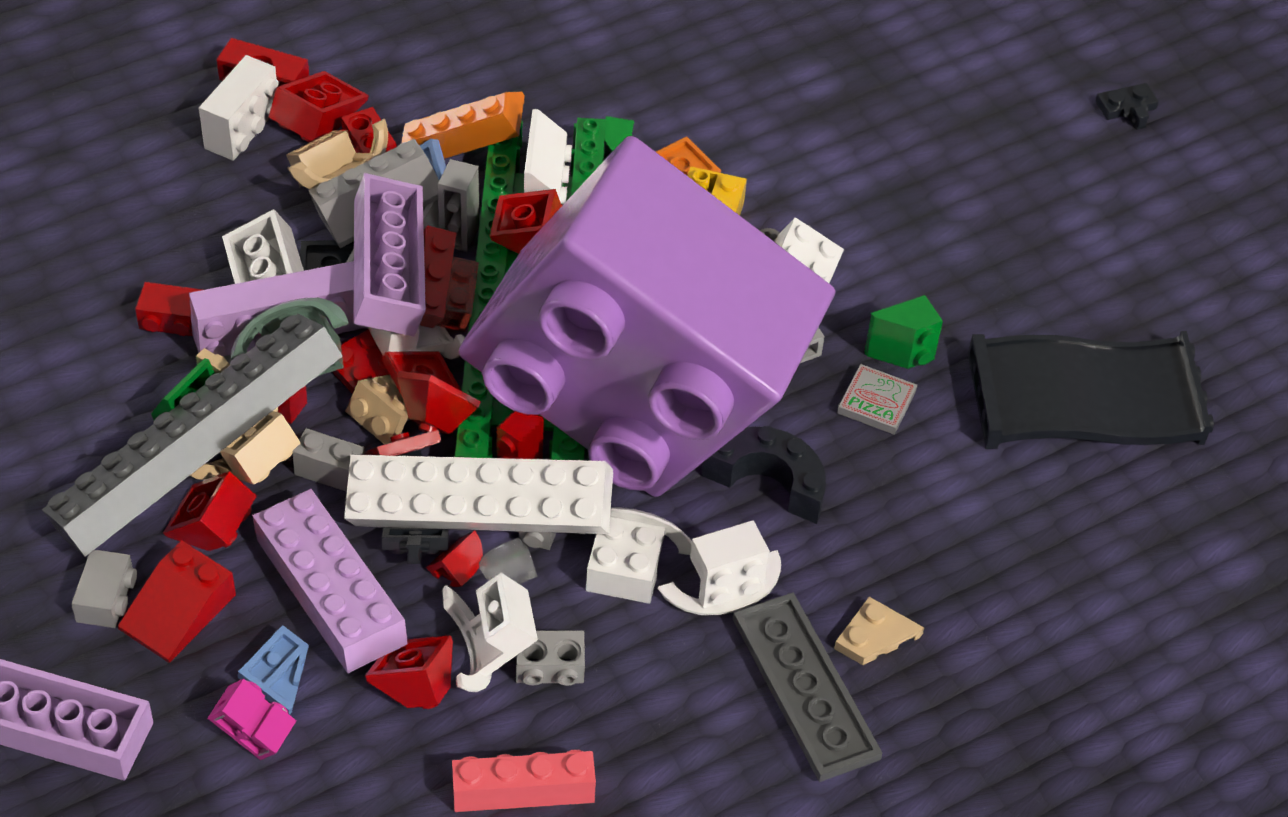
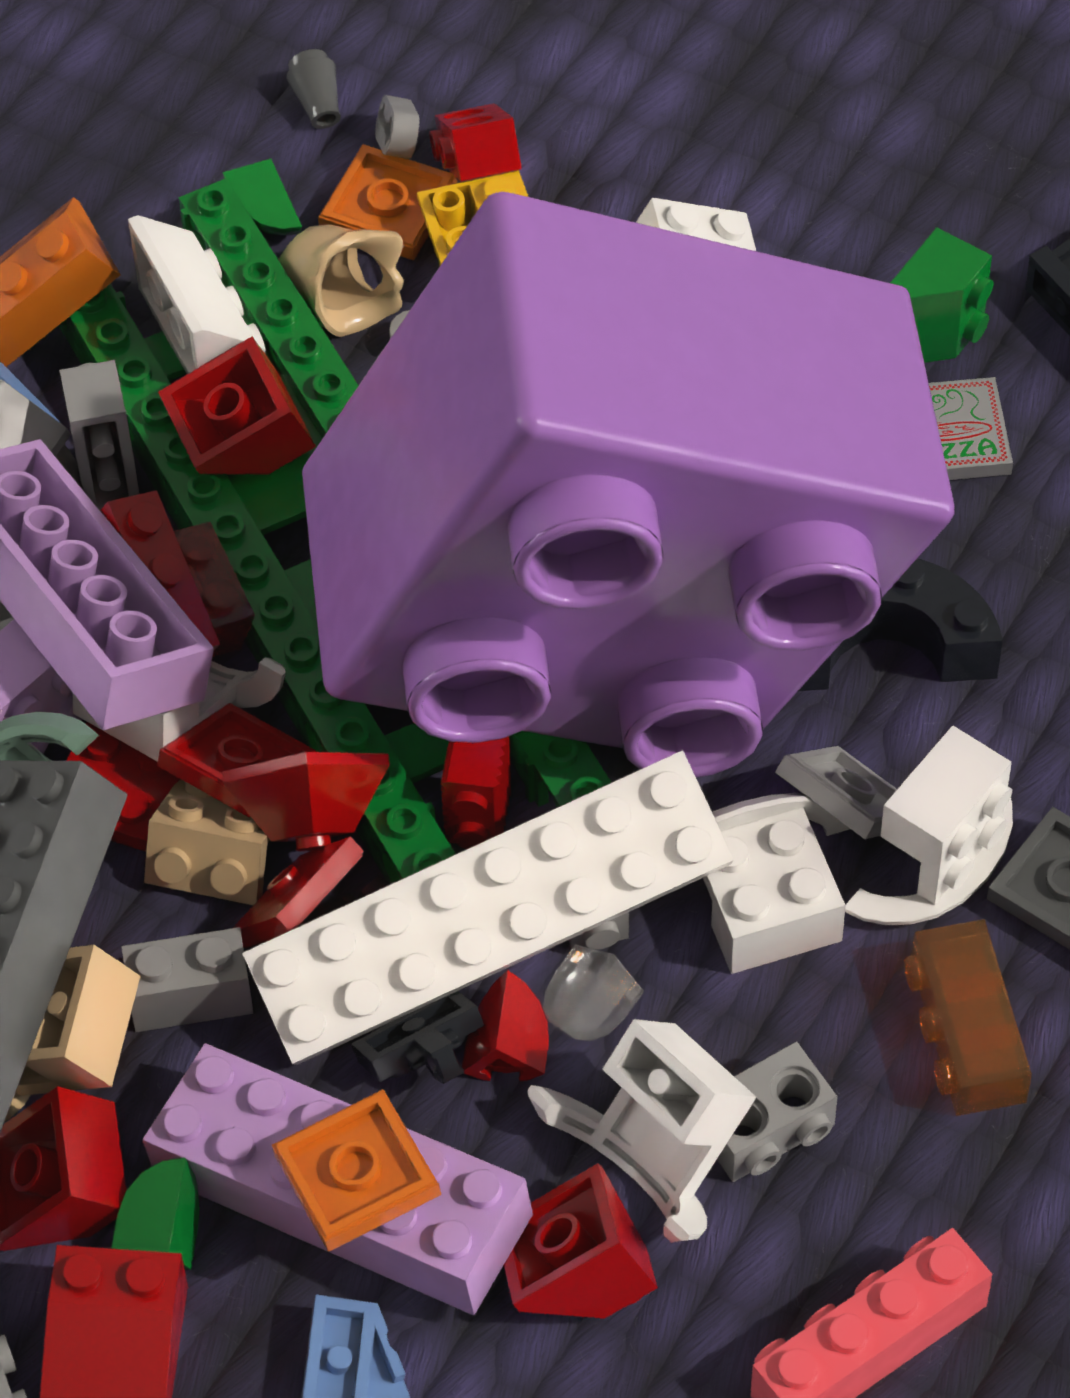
camera: 25 degrees left, 5 degrees up
none -> green brick [112,1158,200,1270]
none -> orange plate [271,1089,441,1252]
none -> dark grey cone [286,49,341,129]
none -> light grey beam [375,95,419,159]
none -> red brick [429,103,522,181]
none -> light grey tile [775,746,897,839]
none -> clear orange brick [904,919,1032,1116]

